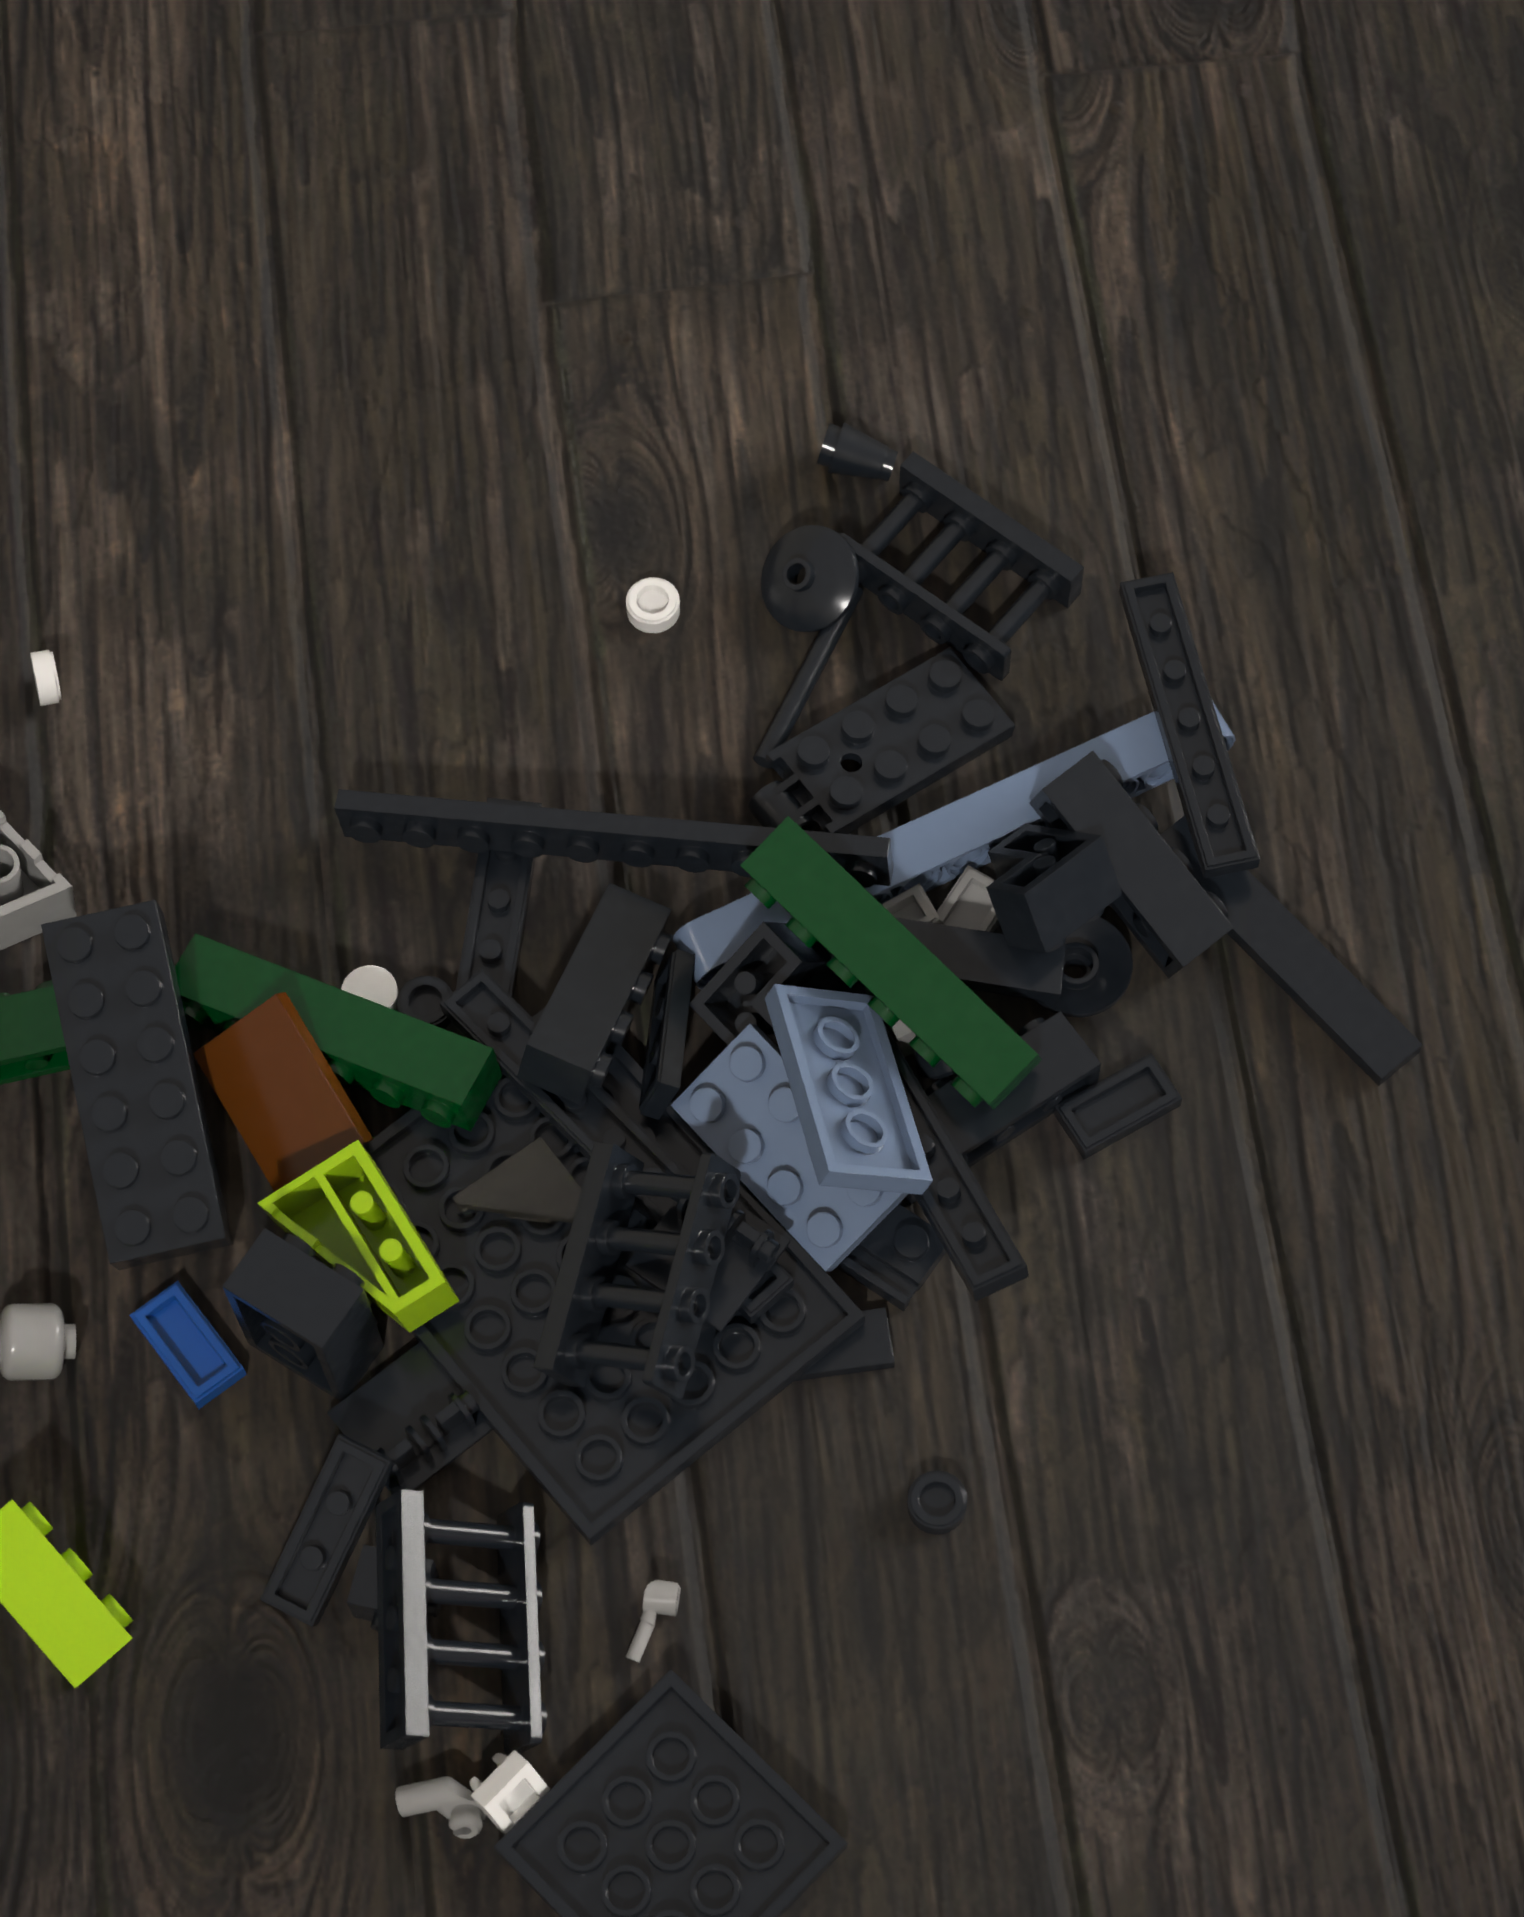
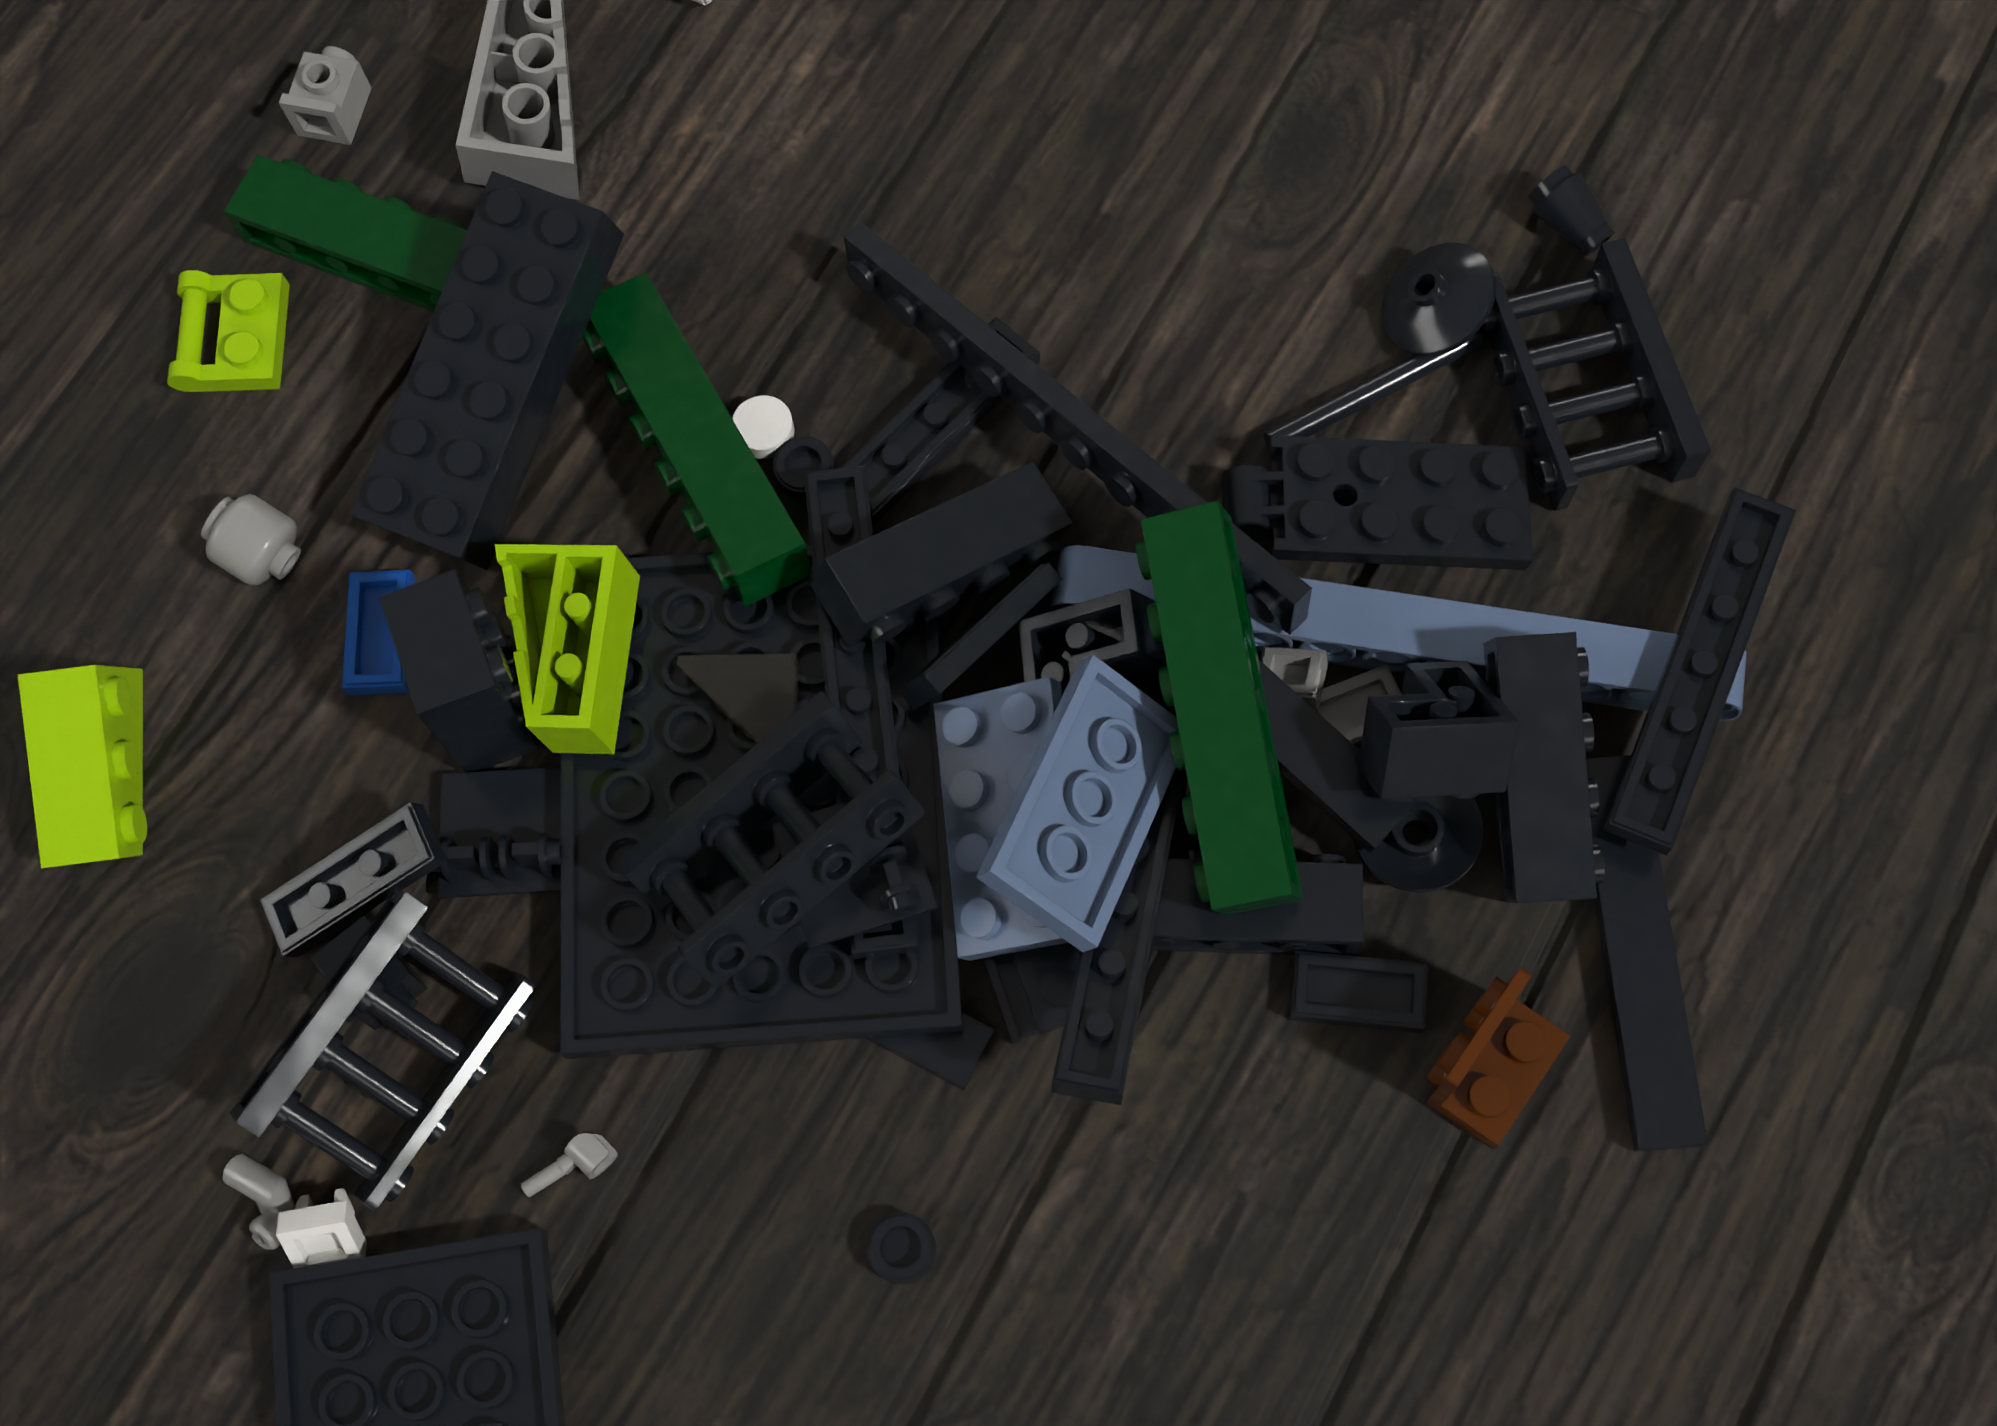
camera: 40 degrees right, 5 degrees up
reddish brown tile [193,992,374,1192] -> none
white tile [626,577,680,633] -> none
none -> reddish brown bracket [1426,967,1571,1149]

